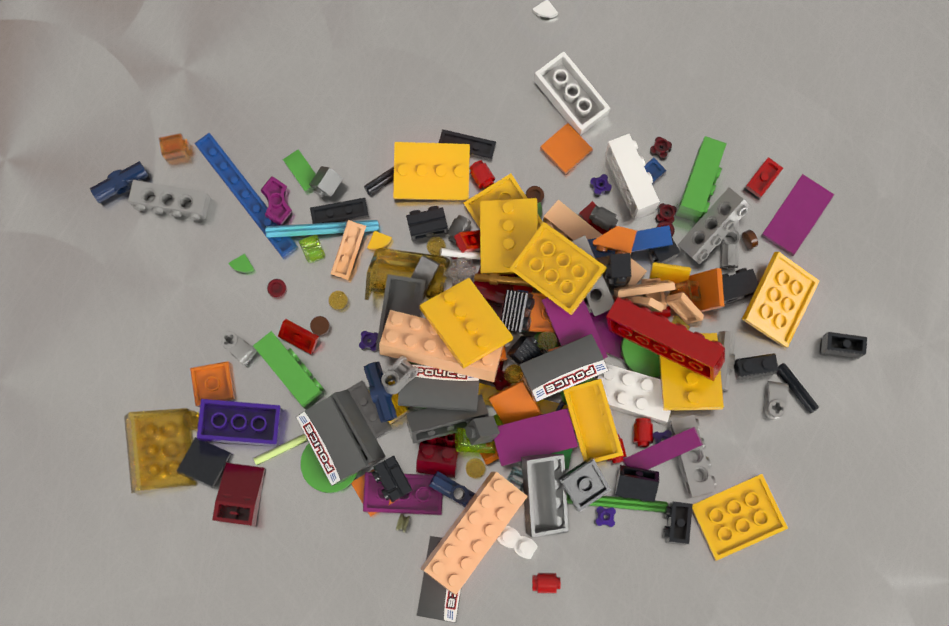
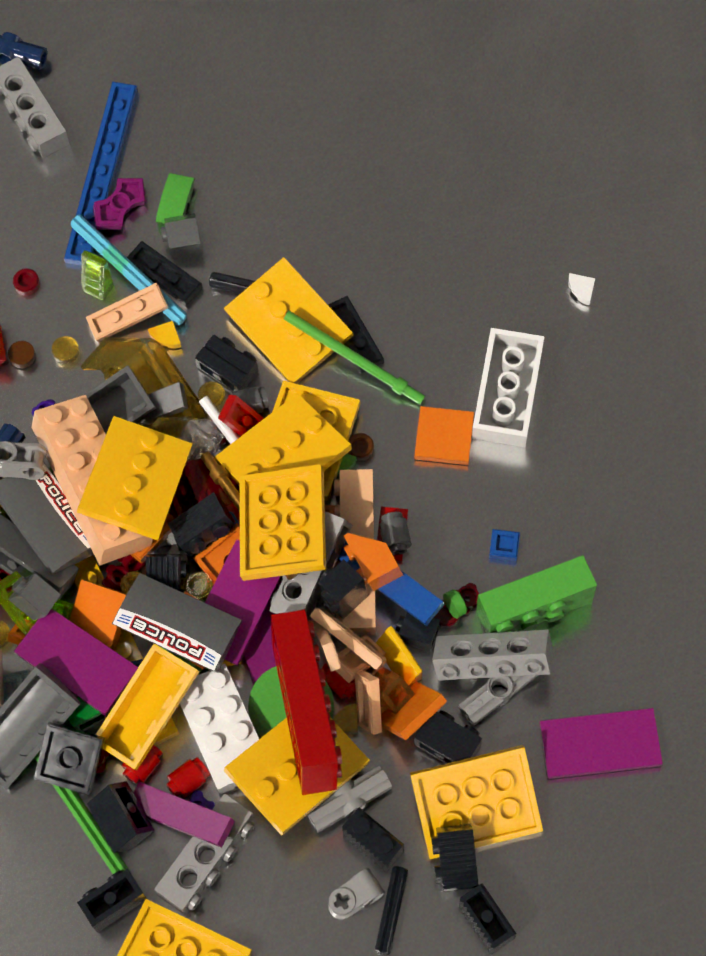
camera: 50 degrees right, 10 degrees down
clear orange brick [159,133,190,161] -> none
bright green tile [228,253,255,273] -> none
red brick [469,160,495,189] -> none
dark purple plate [590,174,612,195] -> none
dark purple plate [595,506,616,527] -> none
white brick [605,134,660,220] -> none
dark red plate [650,137,672,158] -> none
reddish brown tile [742,230,758,250] -> none
red plate [745,157,783,198] -> none
none -> bright green bar [284,311,425,405]
none -> black brick [431,824,479,892]
none -> bright green tile [443,589,467,619]

